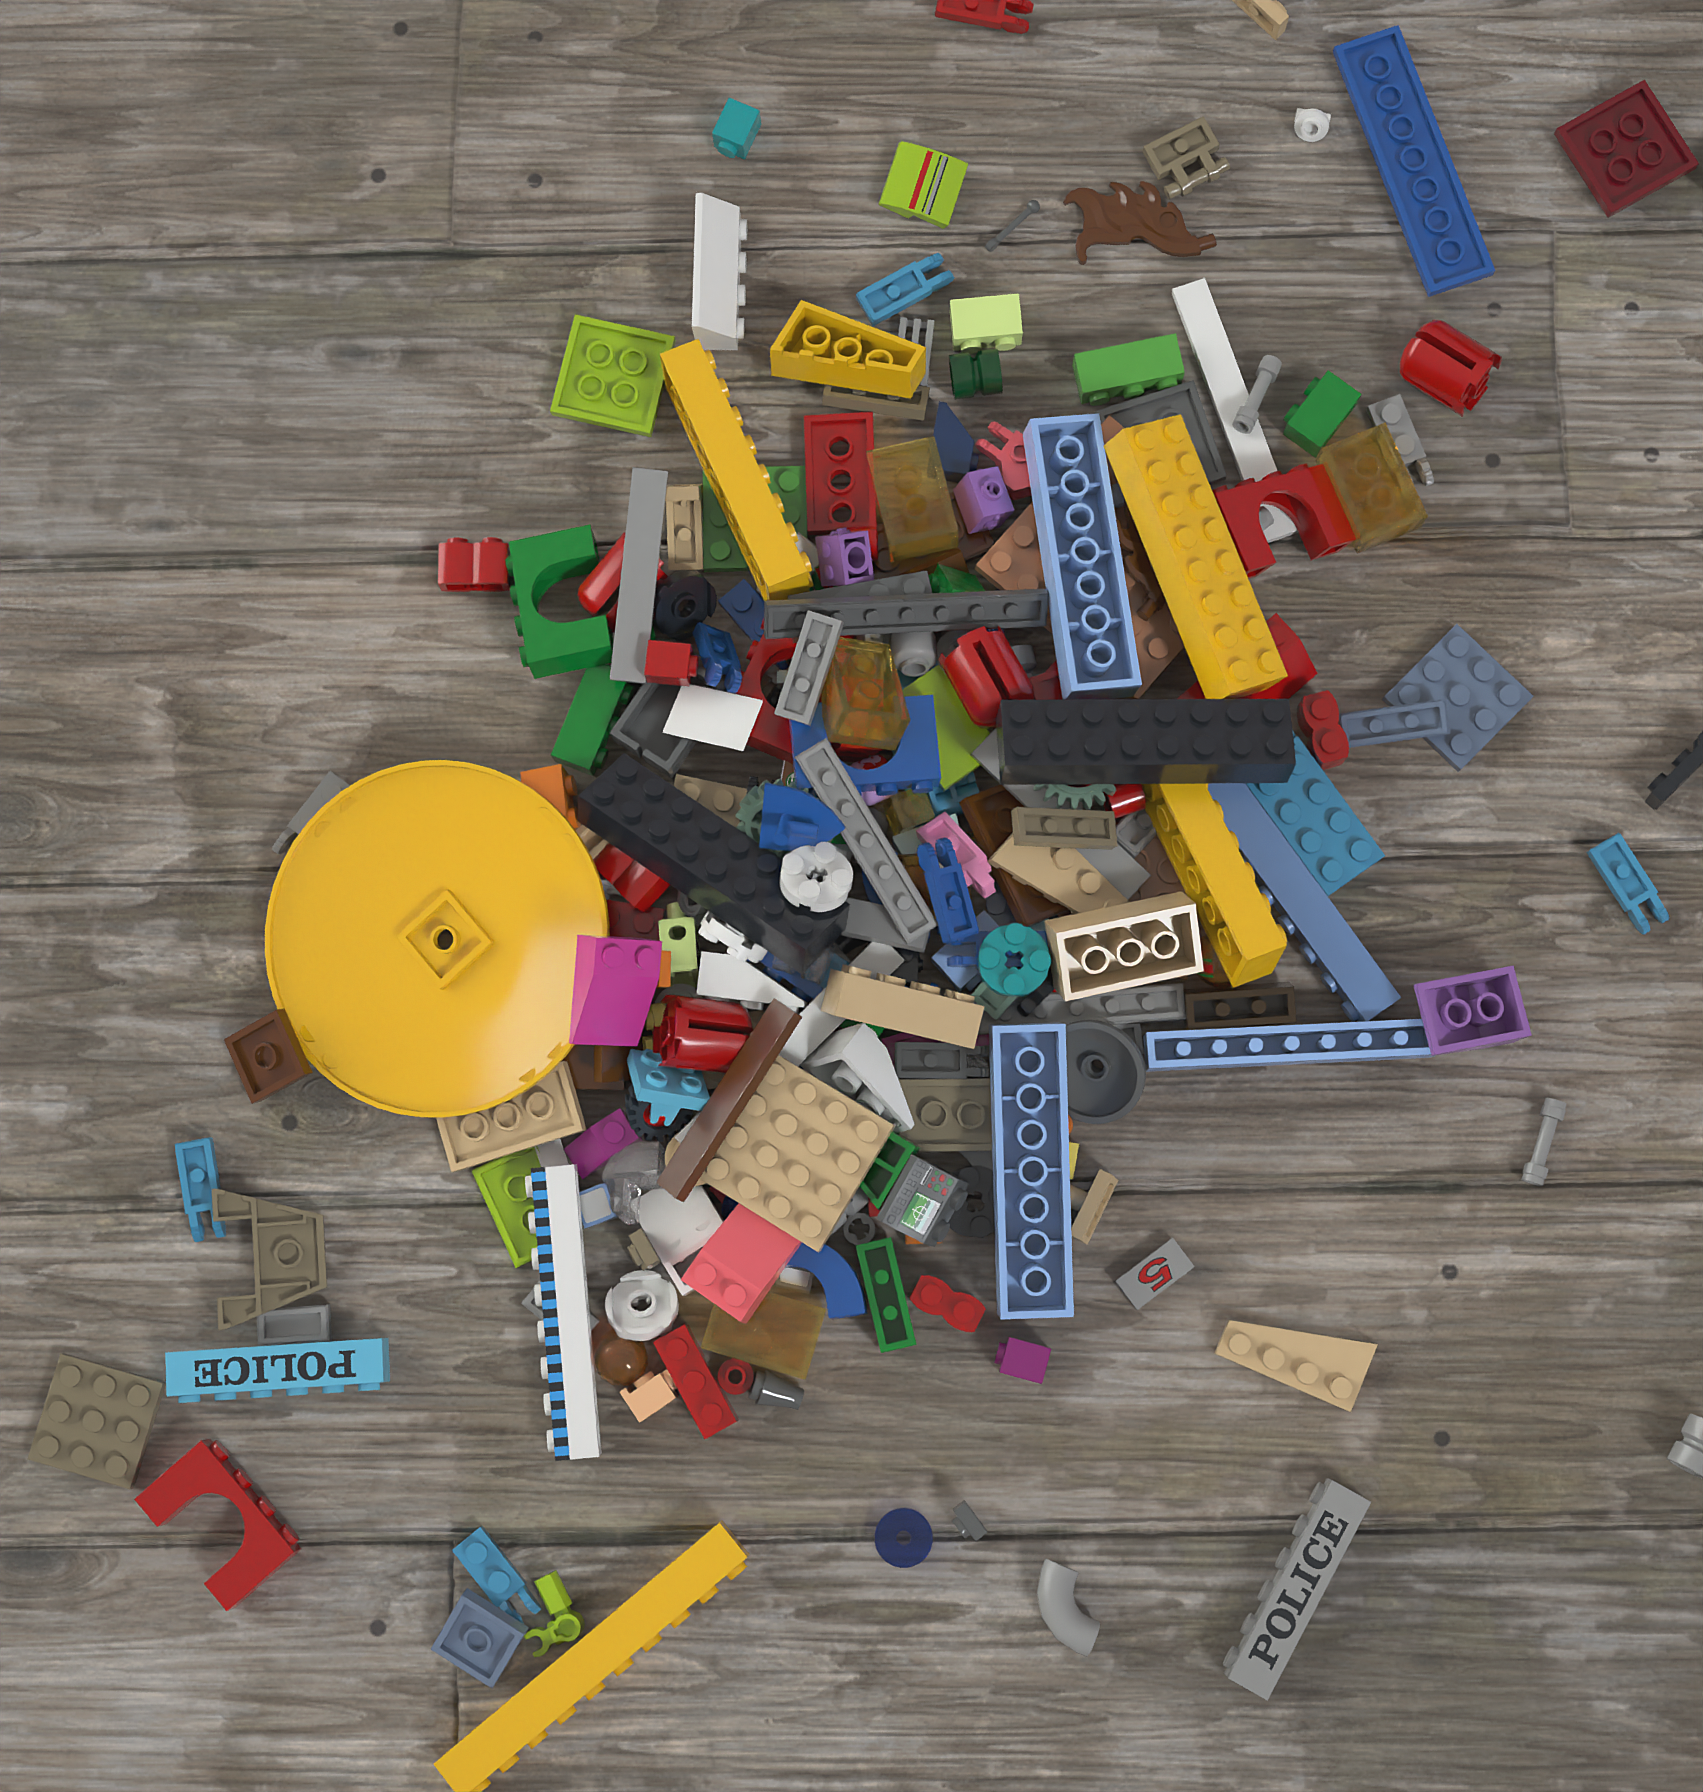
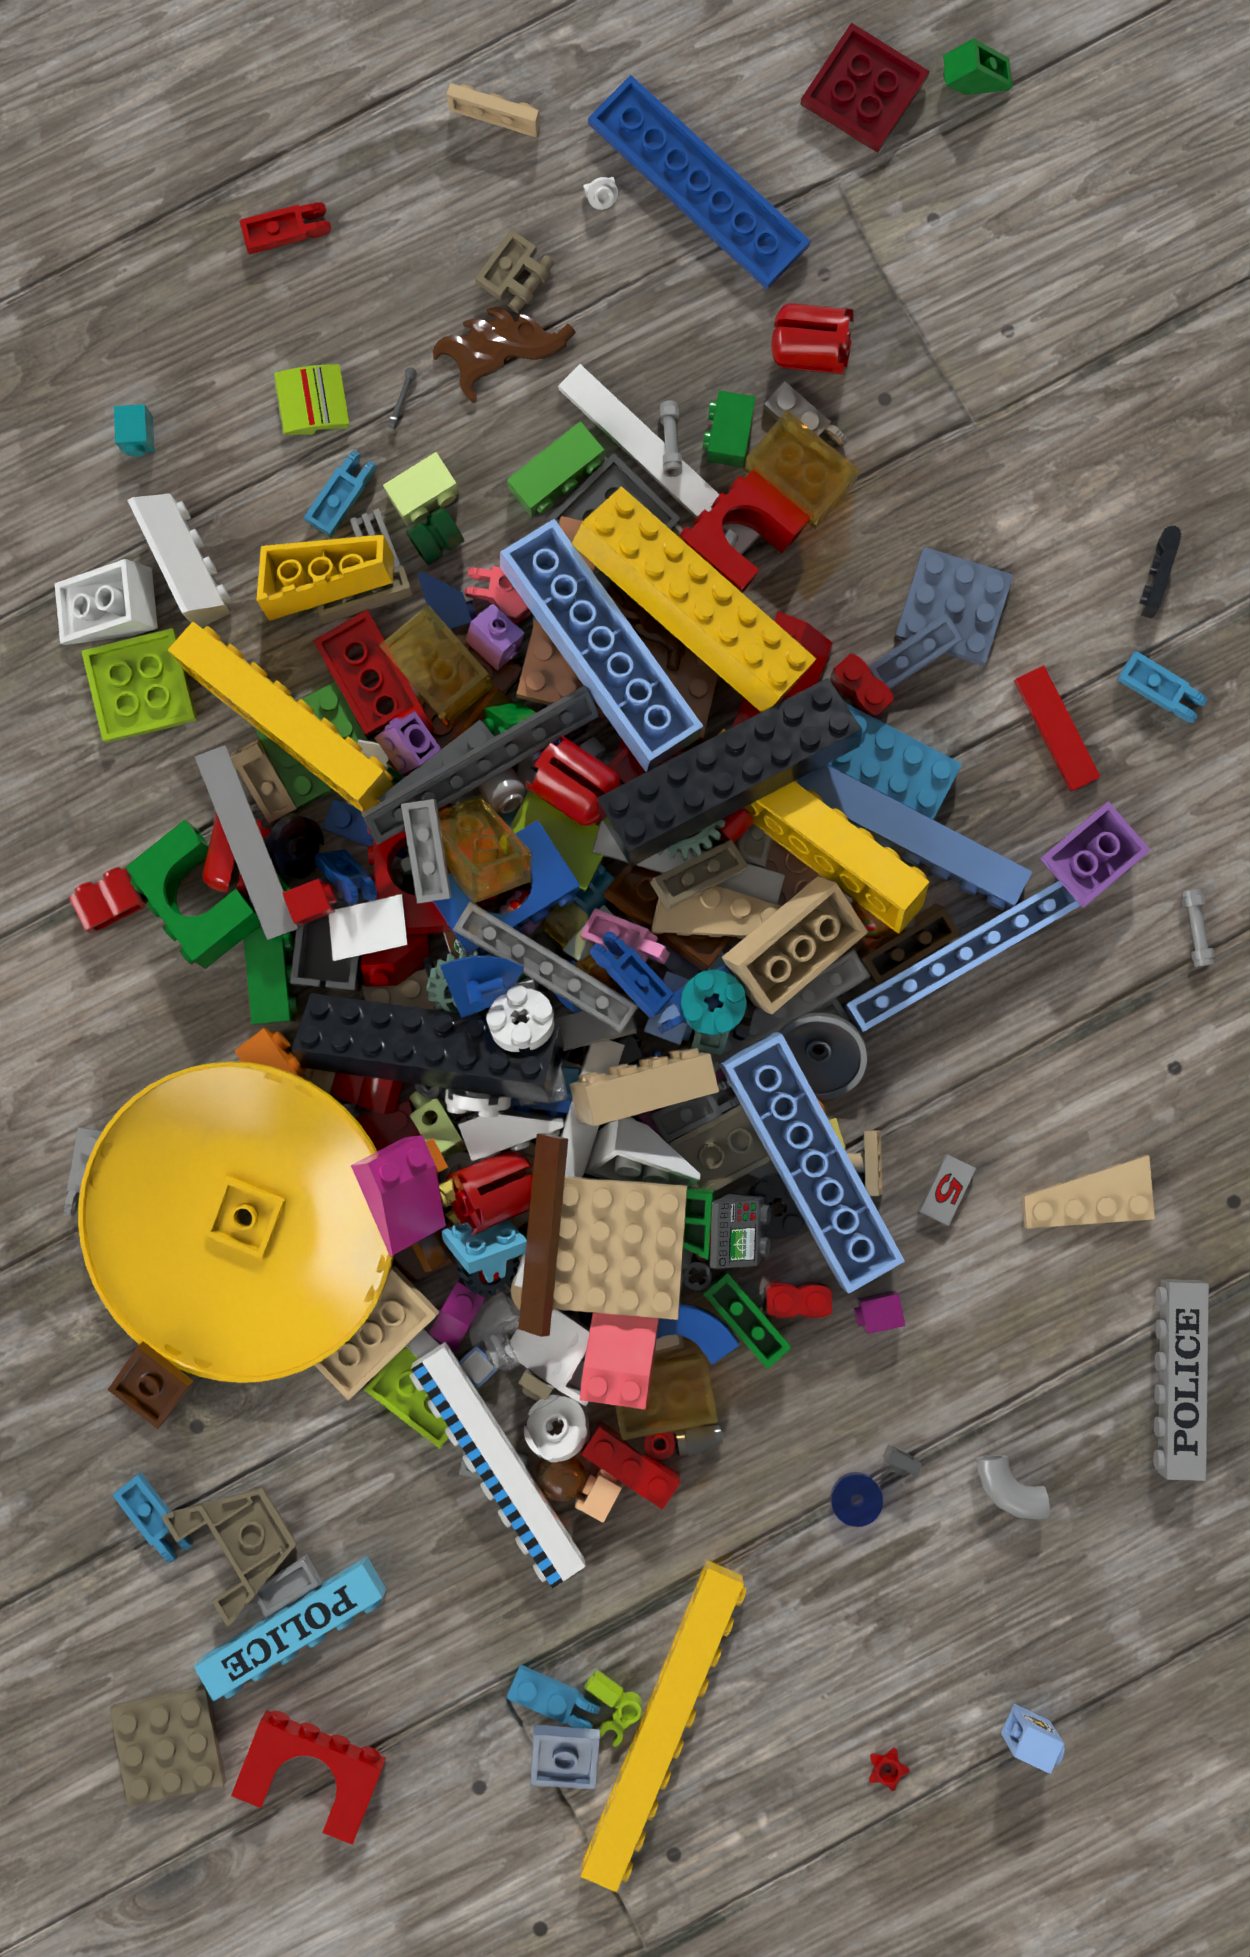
camera: 30 degrees left, 5 degrees up
none -> white slope [54,559,158,645]
none -> red slope [361,935,431,987]
none -> red tile [1014,665,1101,792]

